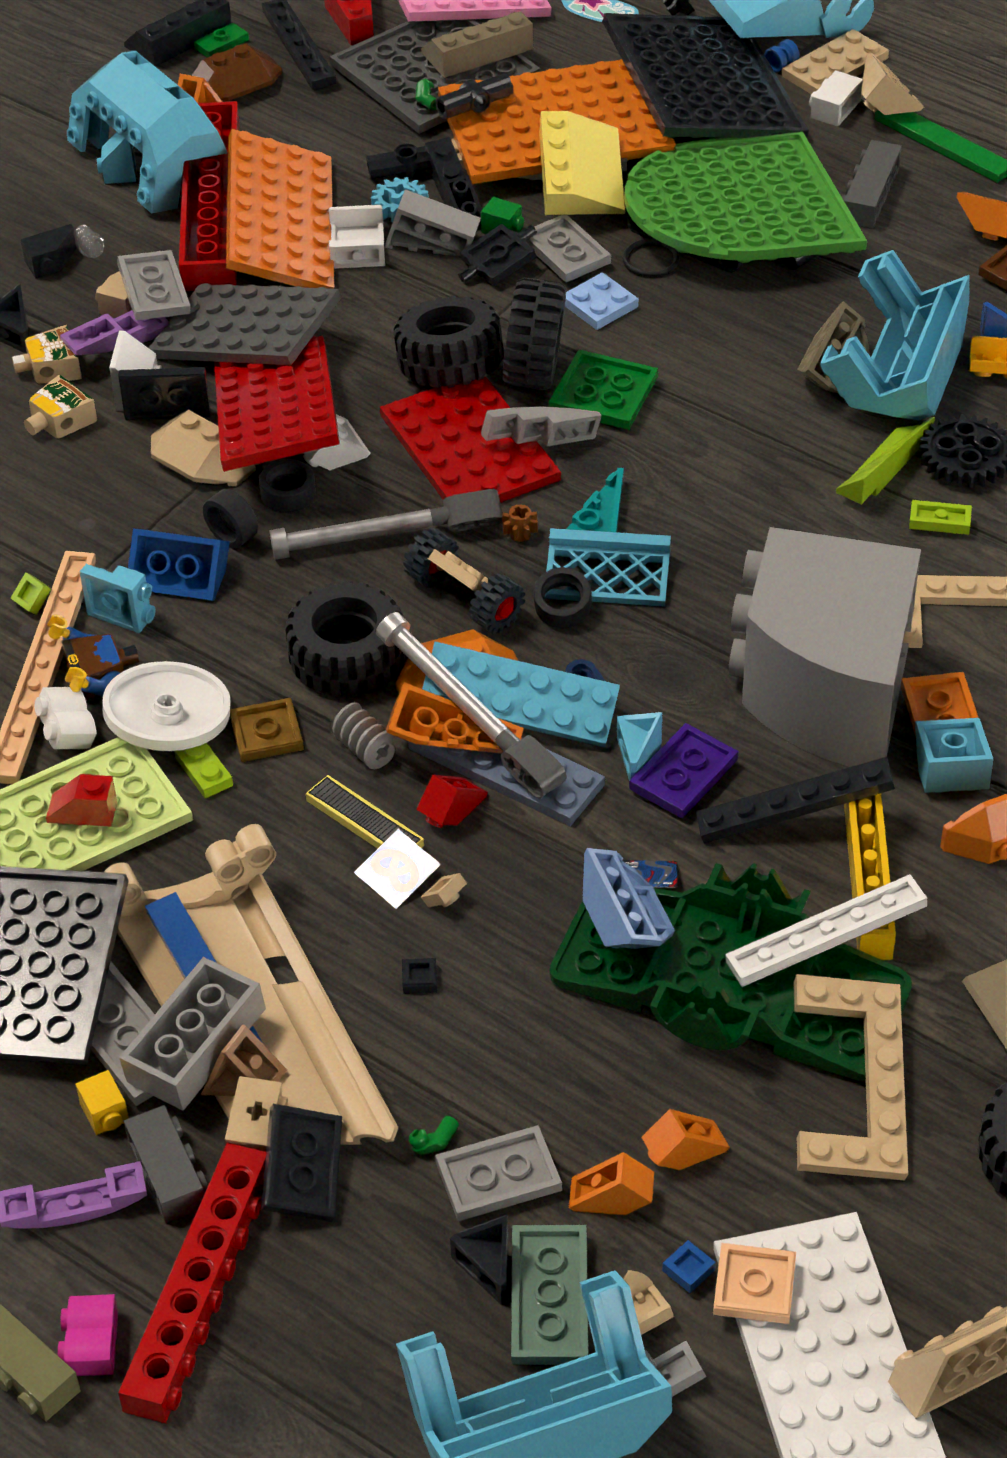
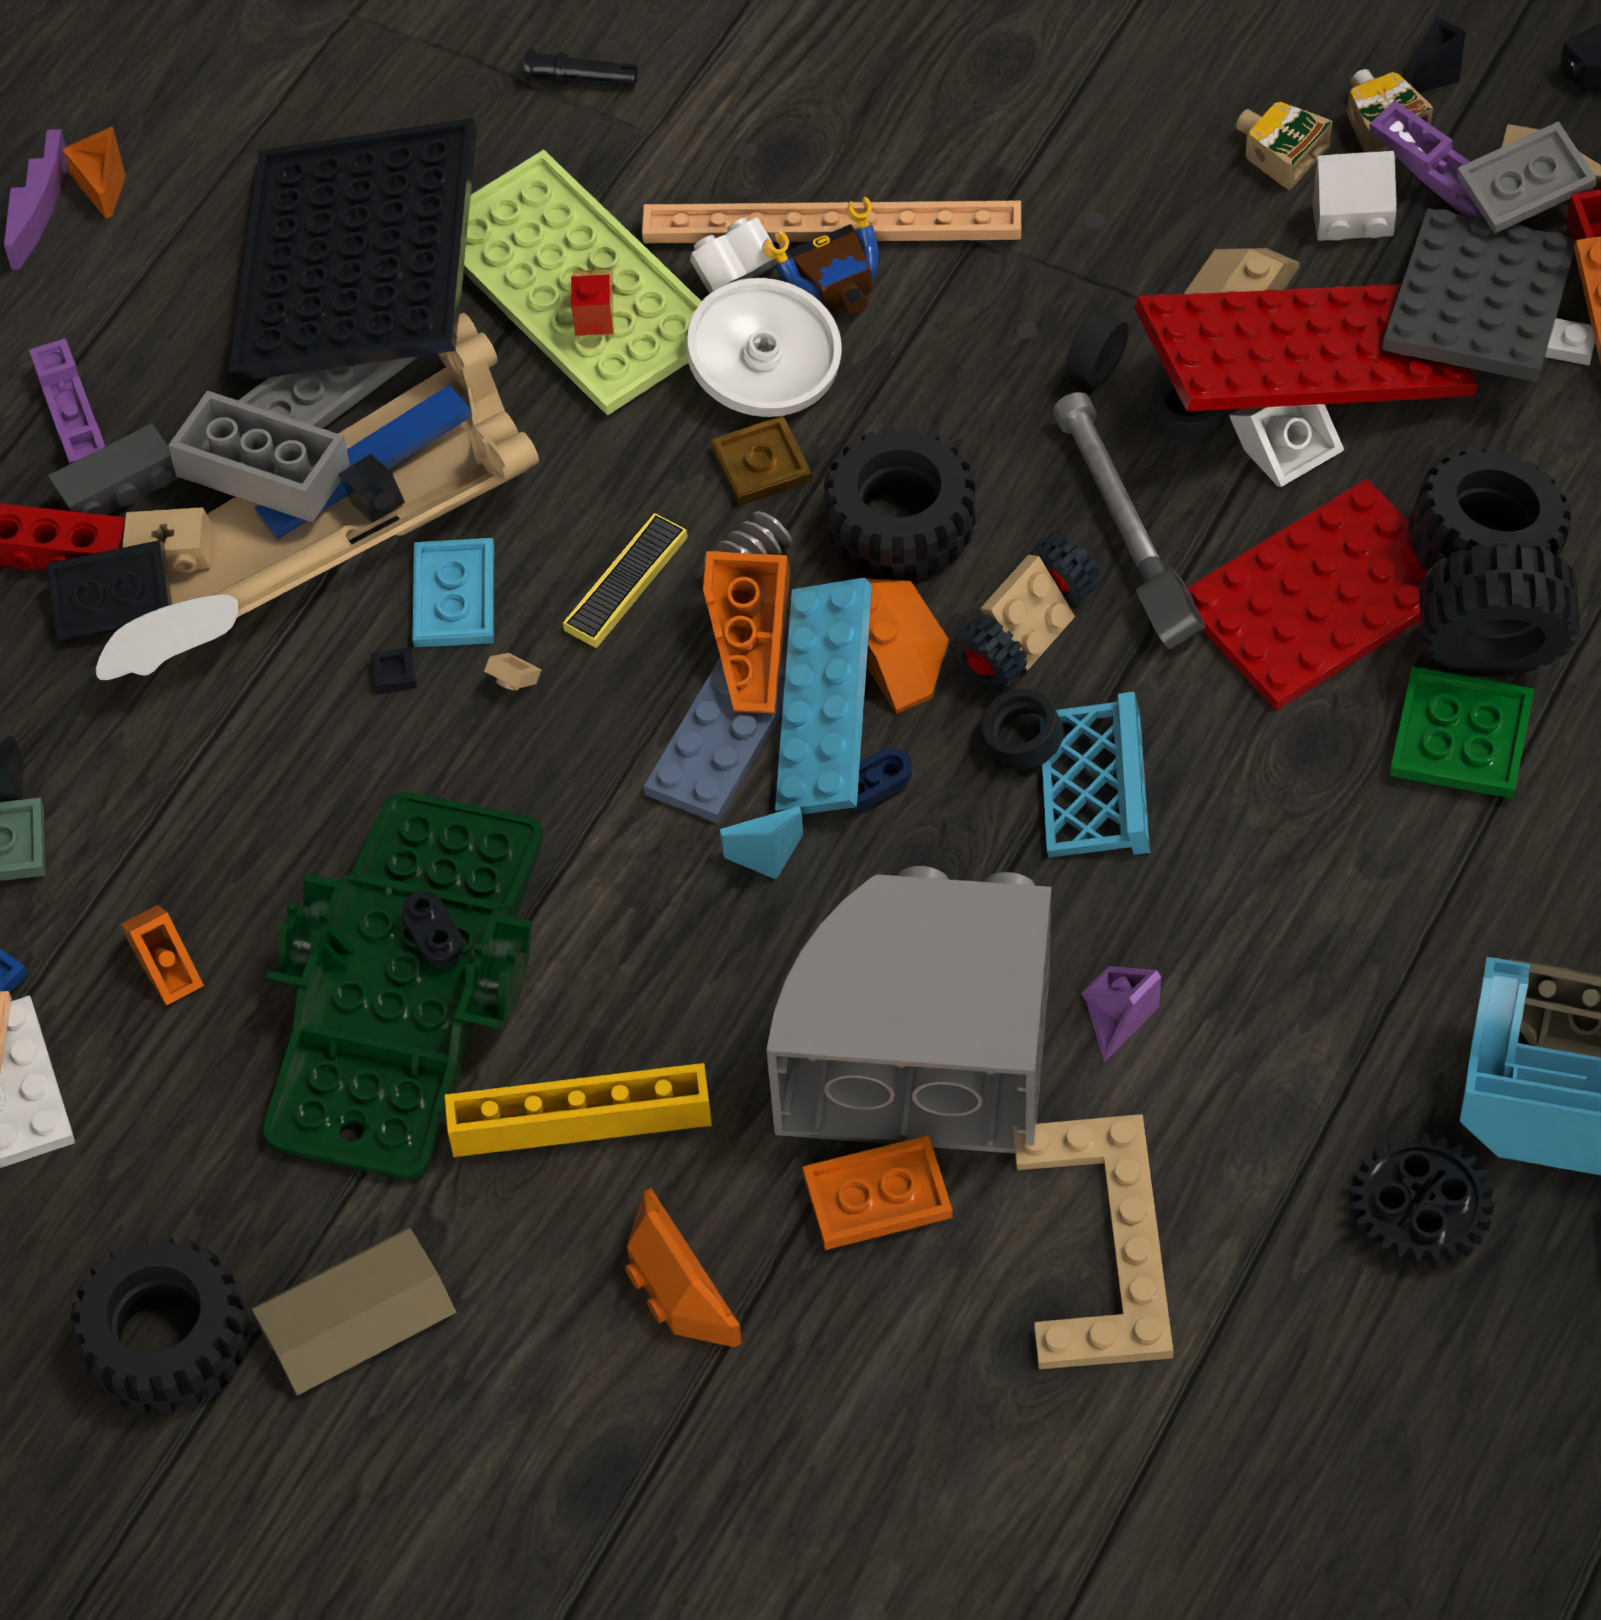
camera: 85 degrees right, 10 degrees up
lime plate [11,572,52,615] -> none
yellow brick [76,1070,129,1135] -> none
medium azure plate [79,564,156,633] -> none
black tile [118,367,211,420] -> none
blue slope [128,528,230,601] -> none
lime plate [174,743,233,799] -> none
medium nougat slope [201,1025,287,1096] -> none
sticker [354,829,441,909] -> none
piece [376,612,567,799] -> none
green arm [409,1116,459,1155] -> none
red slope [416,775,488,828] -> none
light grey plate [435,1125,562,1221] -> none
light grey slope [481,407,602,446] -> none
dark orange gear [502,505,538,542] -> none
teal wing [566,468,624,532] -> none
orange slope [569,1152,654,1215] -> none
medium blue wedge [583,848,675,949] -> none
sticker [622,860,677,888] -> none
dark purple plate [629,723,739,819] -> none
black plate [696,757,895,844] -> none
white plate [725,874,927,987] -> none
tan plate [794,974,908,1181] -> none
lime wedge [836,417,935,504] -> none
lime plate [909,500,972,535] -> none
medium azure slope [915,718,993,793] -> none
none -> white sticker [96,594,238,680]
none -> black brick [338,454,405,523]
none -> black plate [401,891,464,968]
none -> medium azure tile [413,538,494,648]

